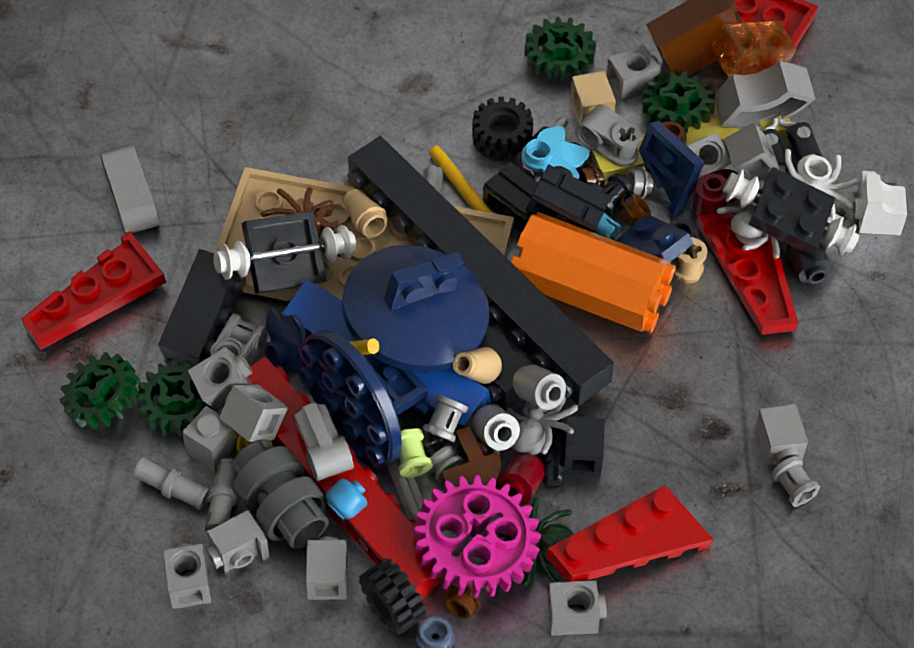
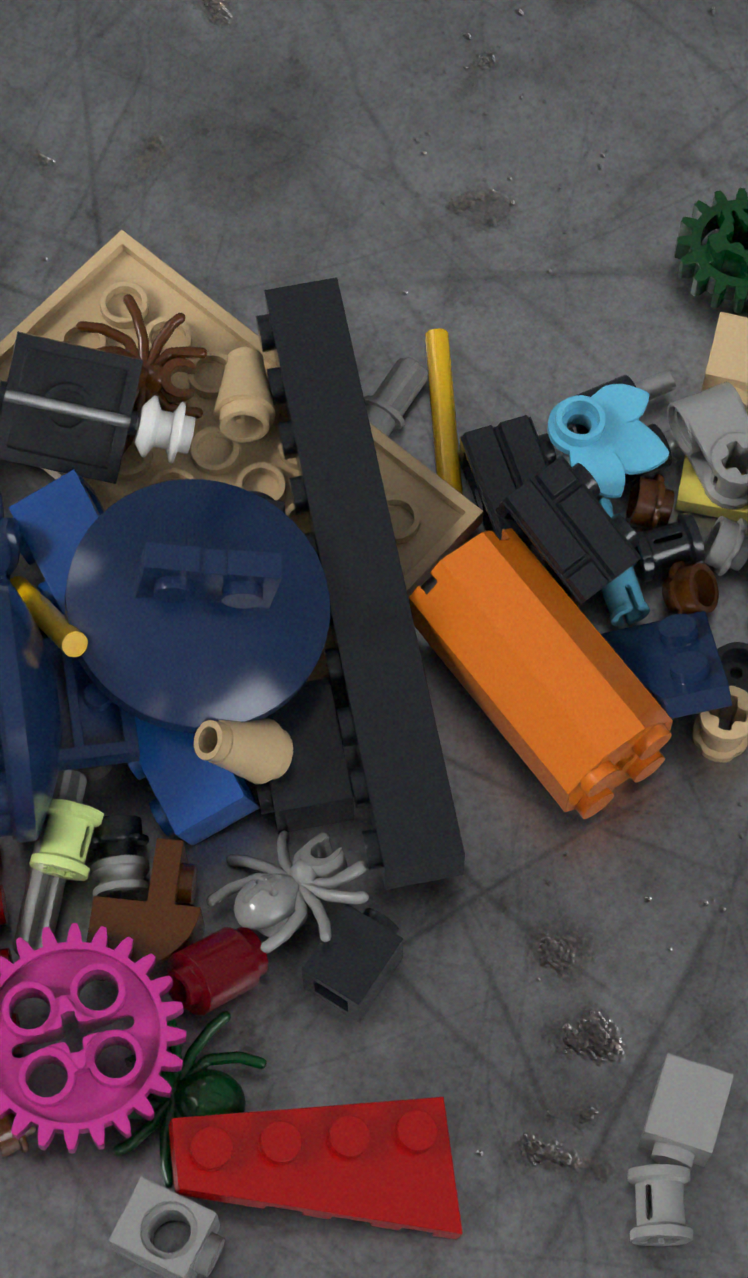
camera: 30 degrees right, 10 degrees up
light grey bush [423,394,468,442] -> none
black tyre [472,97,534,161] -> none
light grey brick [472,405,520,450] -> none
light grey brick [513,365,566,410] -> none
black axle [543,418,567,486] -> none

